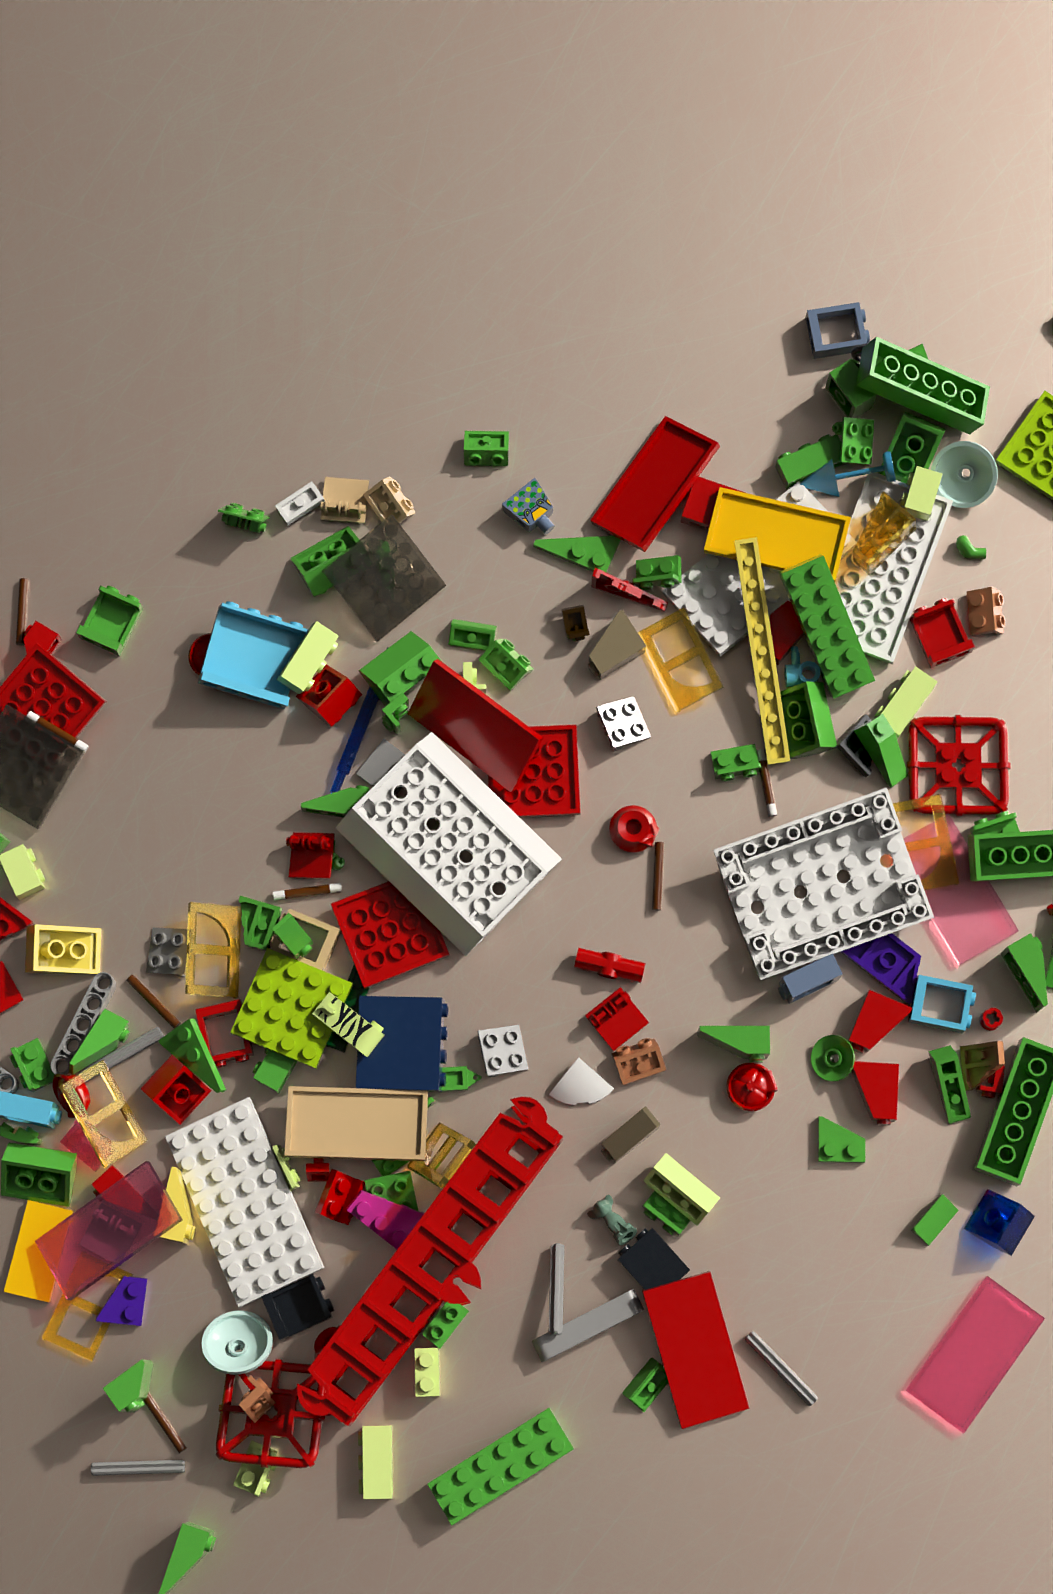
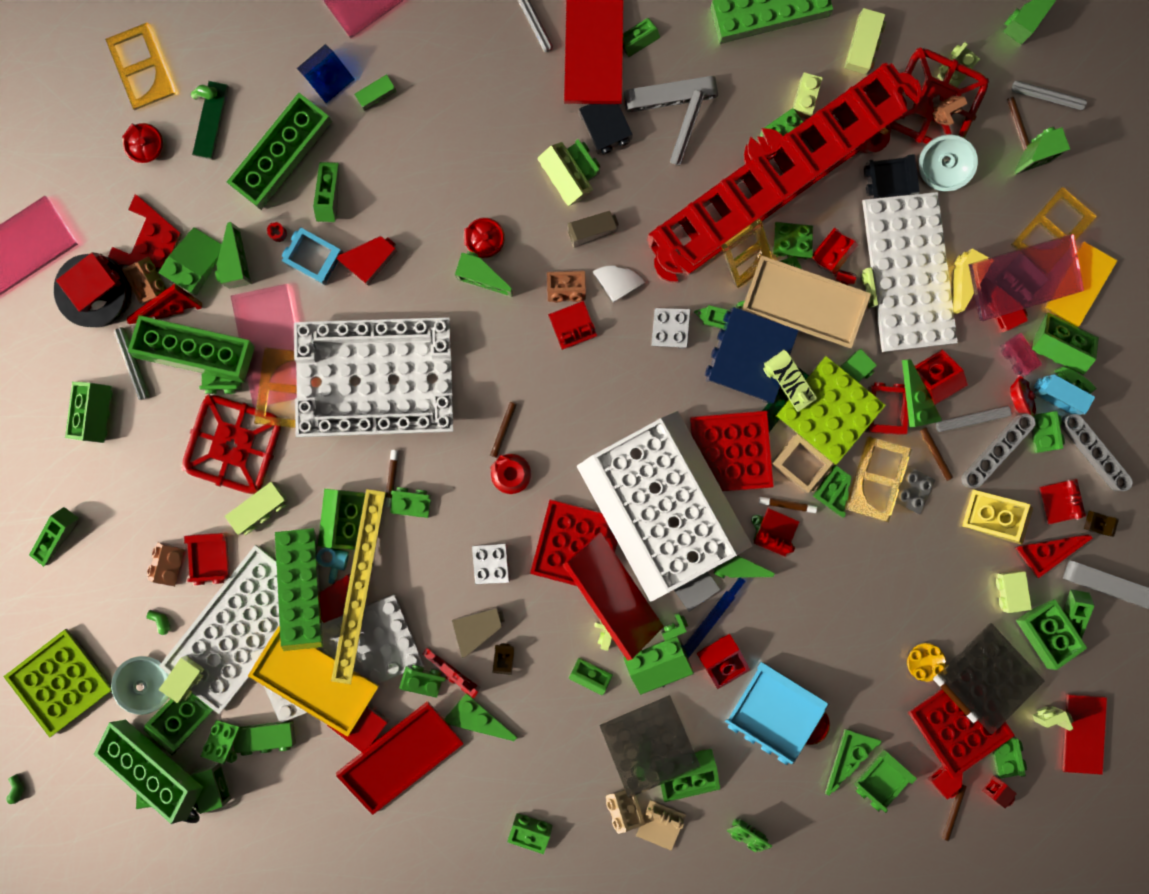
camera: 165 degrees left, 10 degrees up
clear yellow window [59,1060,148,1168] -> none
bright green slope [69,1009,130,1075] -> none
dark purple wing [95,1276,147,1326] -> none
bright green slope [272,913,313,959] -> none
white plate [275,481,325,526] -> none
yellowish green brick [277,621,339,694] -> none
dark pink wing [346,1190,424,1250] -> none
bright green bracket [478,639,533,690] -> none
sand blue torso [502,478,555,535] -> none
red piece [574,948,646,983] -> none
sand green animal [587,1195,637,1245] -> none
clear yellow window [638,608,724,712] -> none
sand blue window [778,953,843,1004] -> none
dark azure piece [799,451,896,497] -> none
sand blue window [805,302,870,359] -> none
bright green dish [811,1035,855,1081] -> none
bright green wing [818,1116,865,1163] -> none
black wing [836,714,872,777] -> none
dark purple wing [840,933,921,1005] -> none
red slope [851,1061,899,1125] -> none
clear yellow wedge [853,491,916,575] -> none
bright green slope [854,714,908,788] -> none
nougat wing [960,1041,1005,1091] -> none
red bracket [976,1065,1005,1098] -> none
none -> bright green wing [825,729,881,796]
none -> yellow dish [907,643,946,682]

